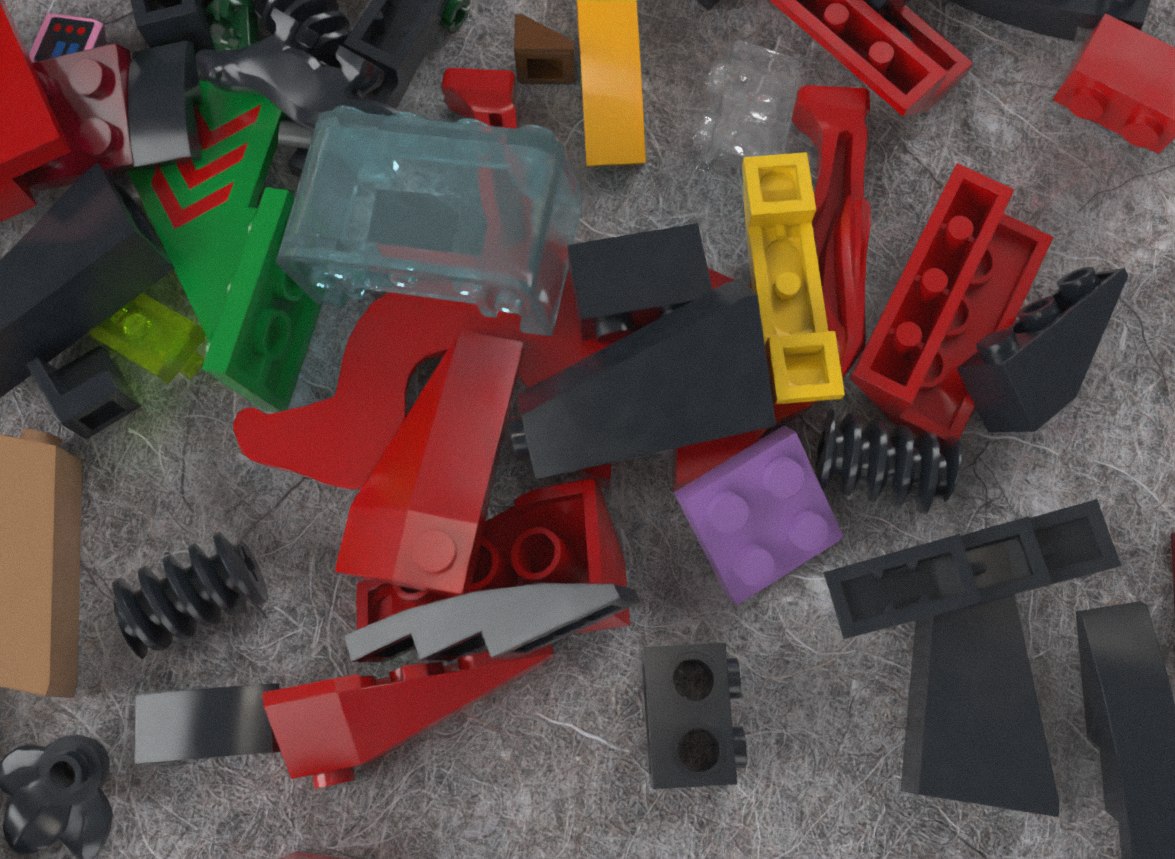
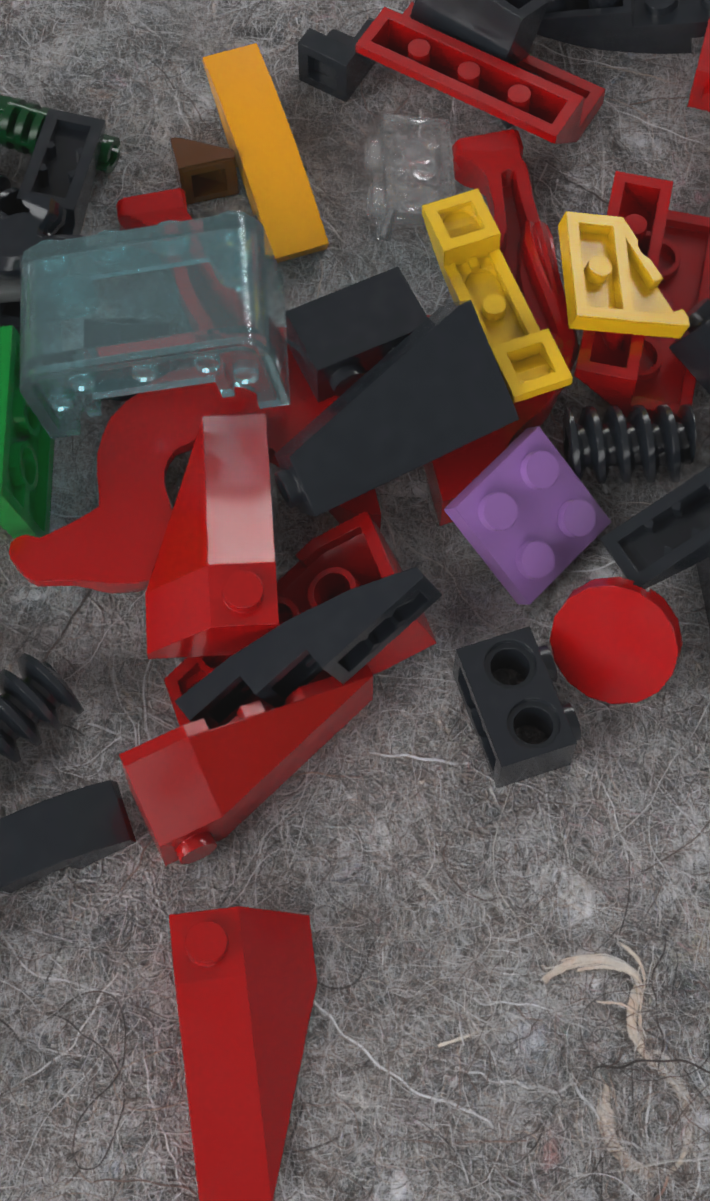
camera: 15 degrees left, 10 degrees down
none -> red tile [550,577,683,704]
none -> yellow wing [558,211,690,339]

